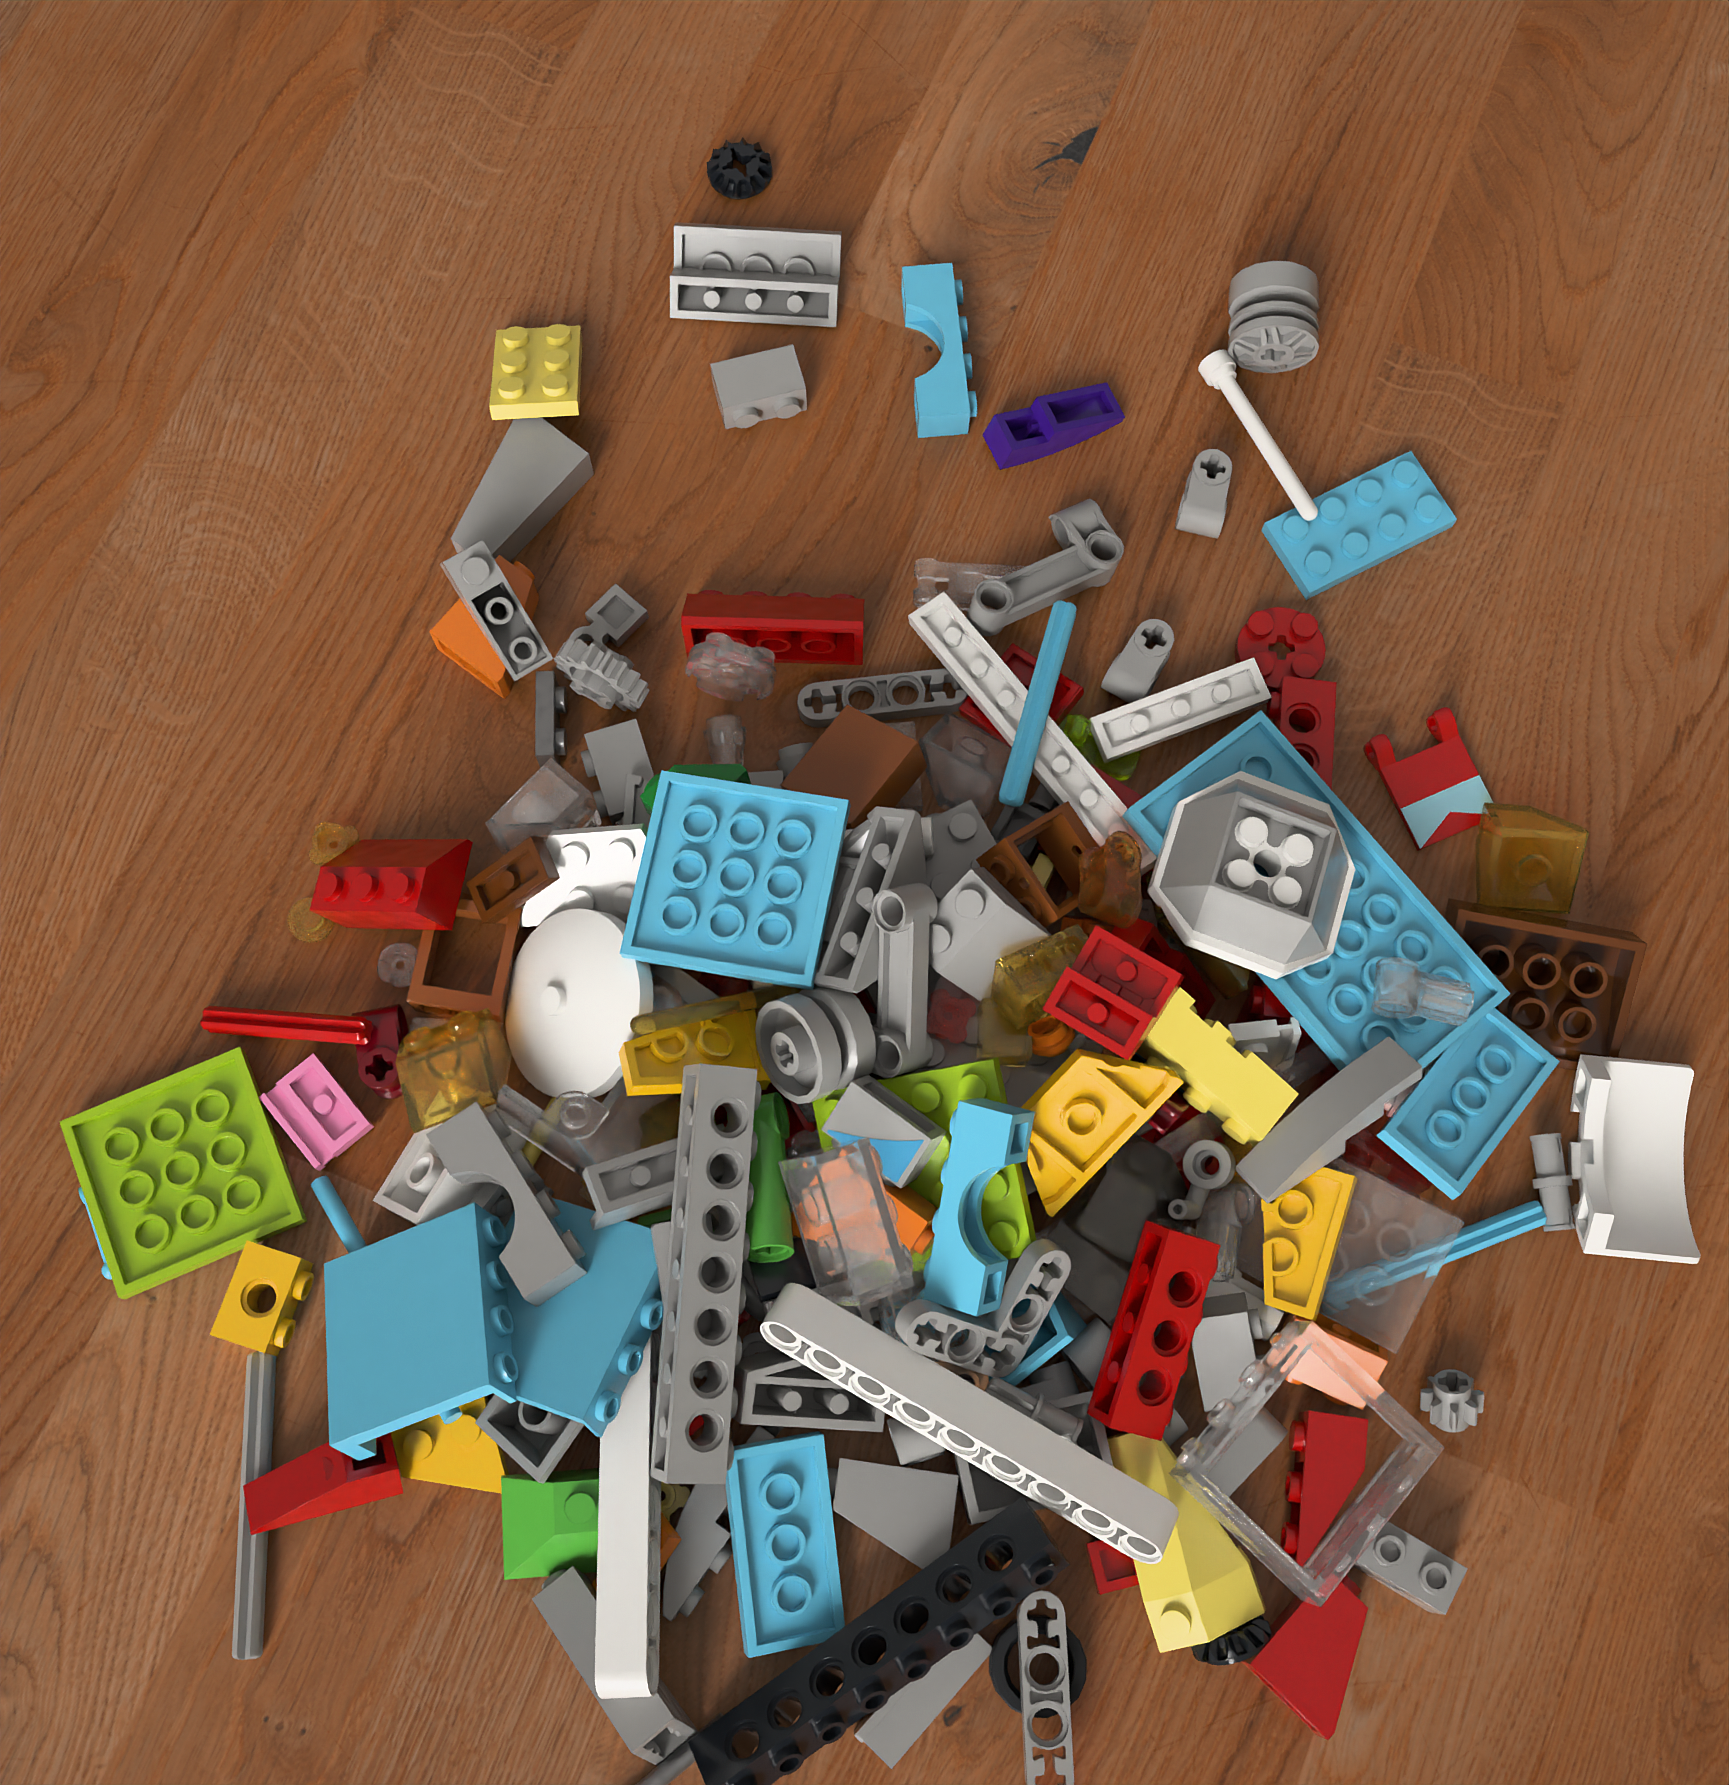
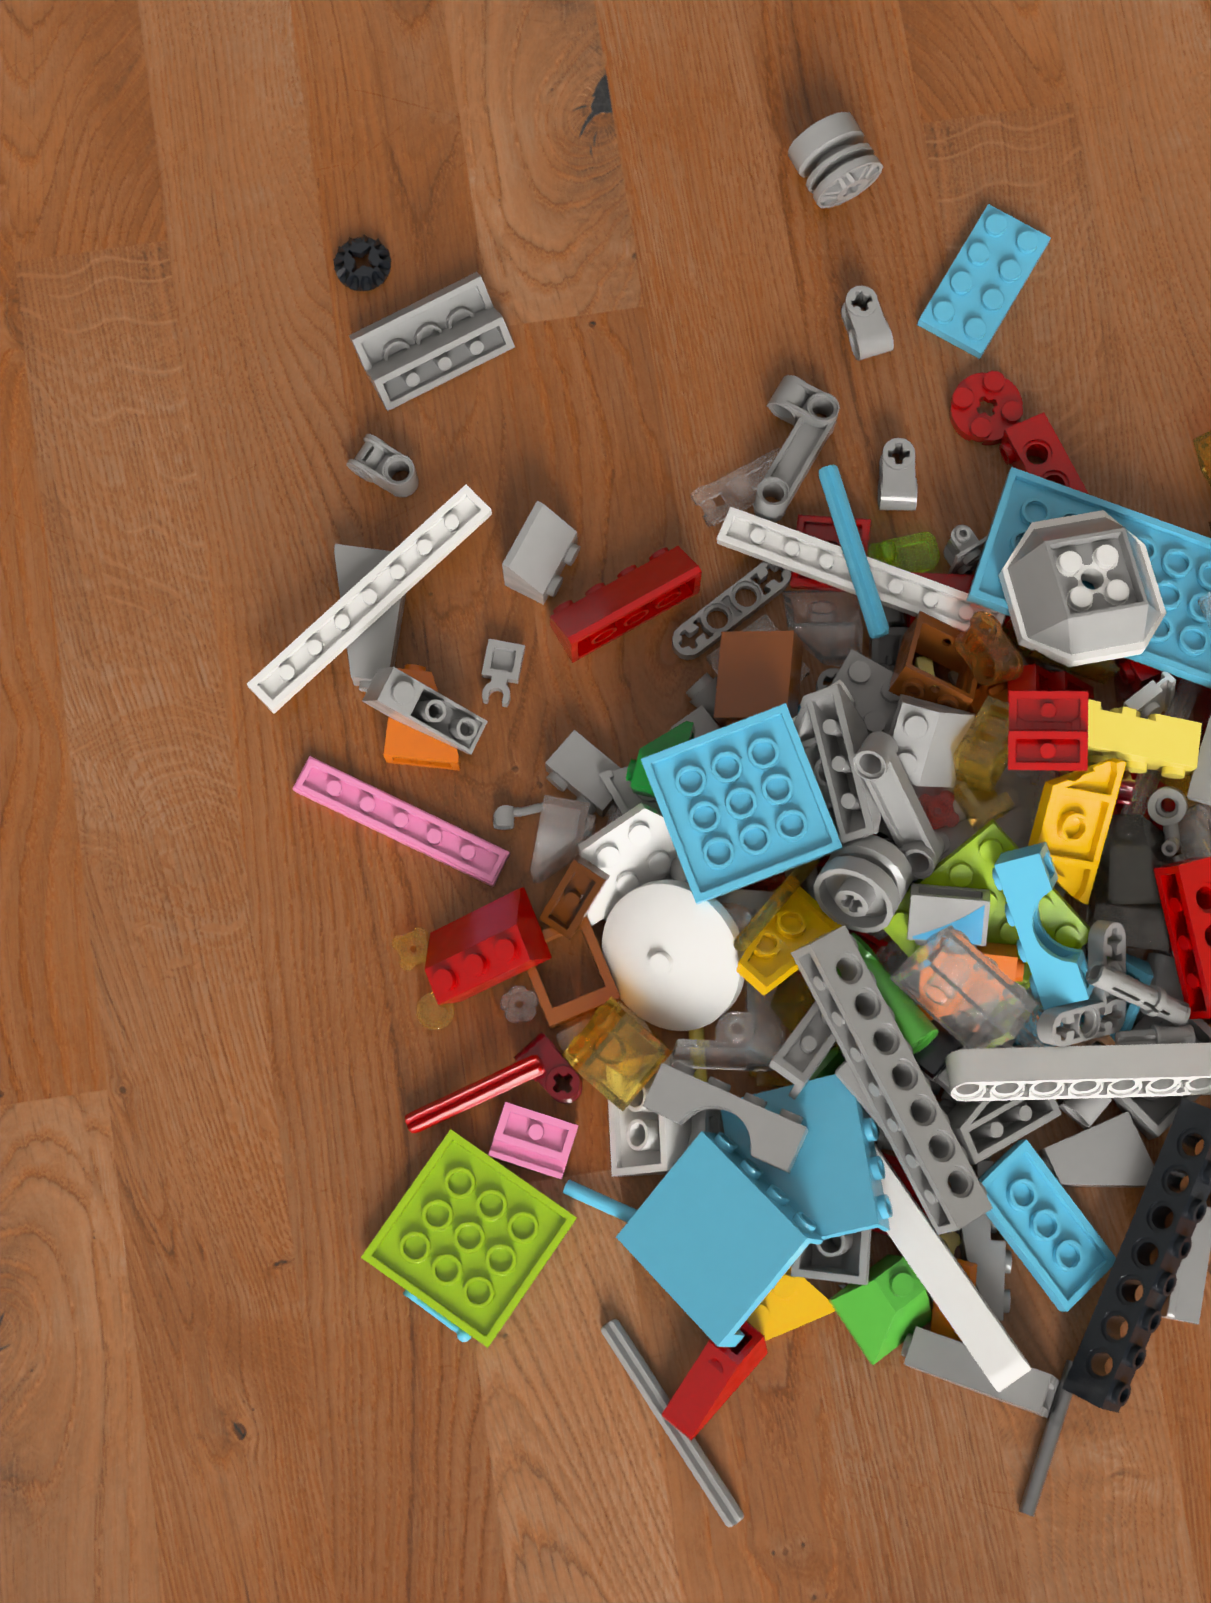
camera: 30 degrees left, 5 degrees up
yellow brick [210,1240,314,1357] -> none
light yellow plate [489,324,582,420] -> none
flat silver plate [535,671,567,771] -> none
light grey gear [554,638,650,712] -> none
clear plate [685,632,777,702] -> none
clear cone [703,715,747,766] -> none
light grey brick [710,344,807,429] -> none
medium azure arch [901,263,977,438] -> none
dark purple slope [982,382,1125,470] -> none
orange plate [1027,1013,1075,1057] -> none
white plate [1087,657,1272,763] -> none
white piece [1198,349,1318,521] -> none
red flag [1363,707,1499,851] -> none
none -> white plate [247,484,492,714]
none -> bright pink tile [292,756,510,887]
none -> light grey piece [347,434,419,497]
none -> light grey hand [493,802,545,830]
none -> light grey slope [502,501,580,605]
none -> light grey hinge [944,525,987,575]
none -> light grey pin [1086,961,1191,1026]

